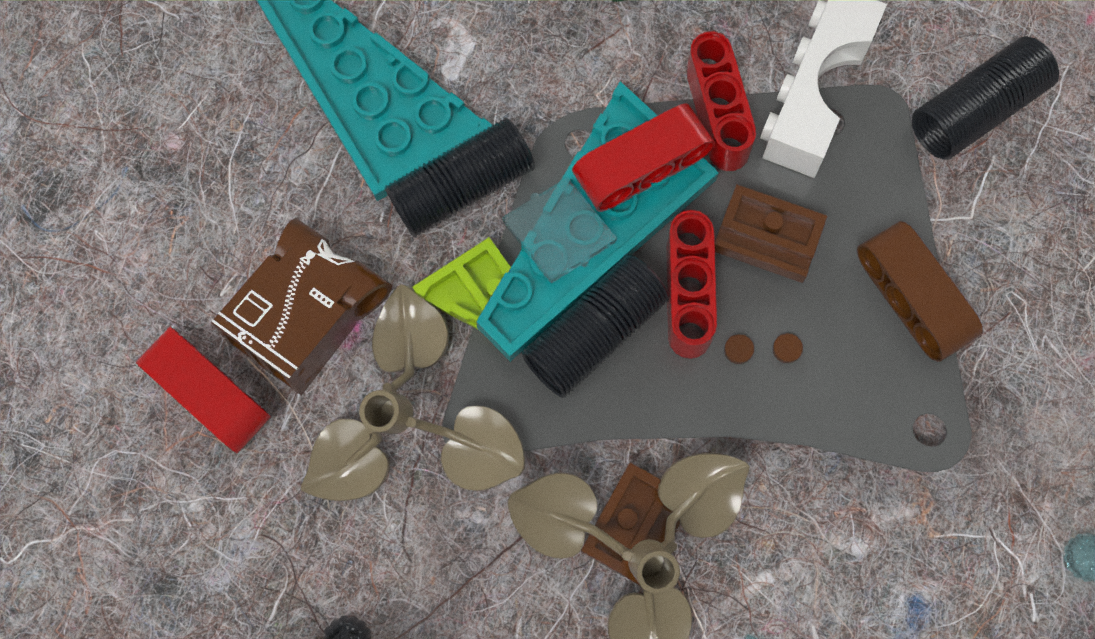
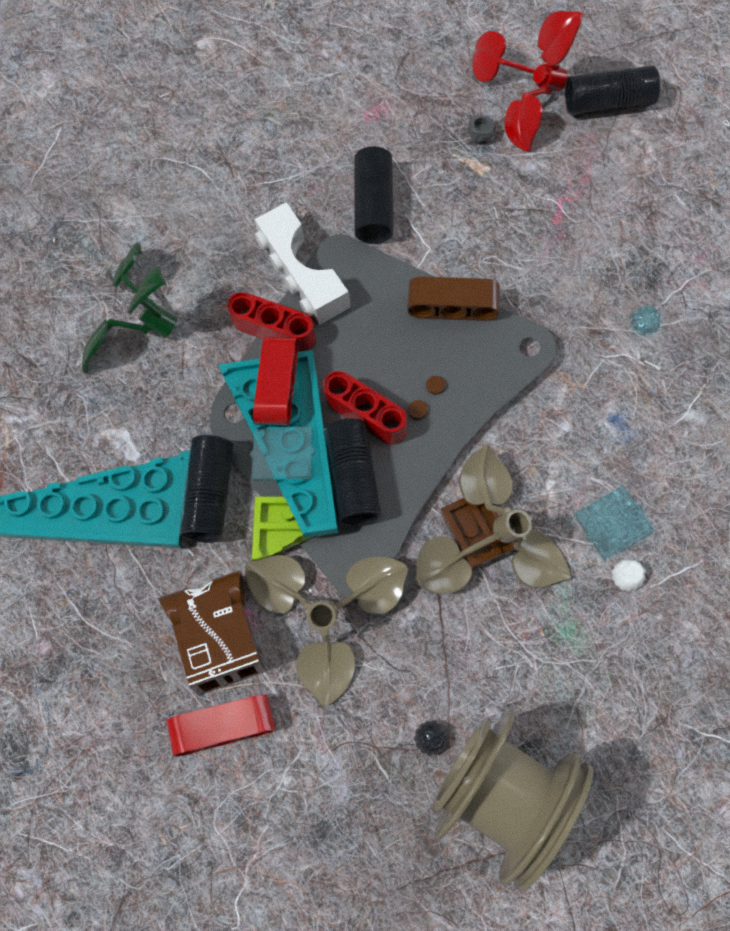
camera: 55 degrees left, 5 degrees down
reddish brown plate [714,184,827,283] -> none

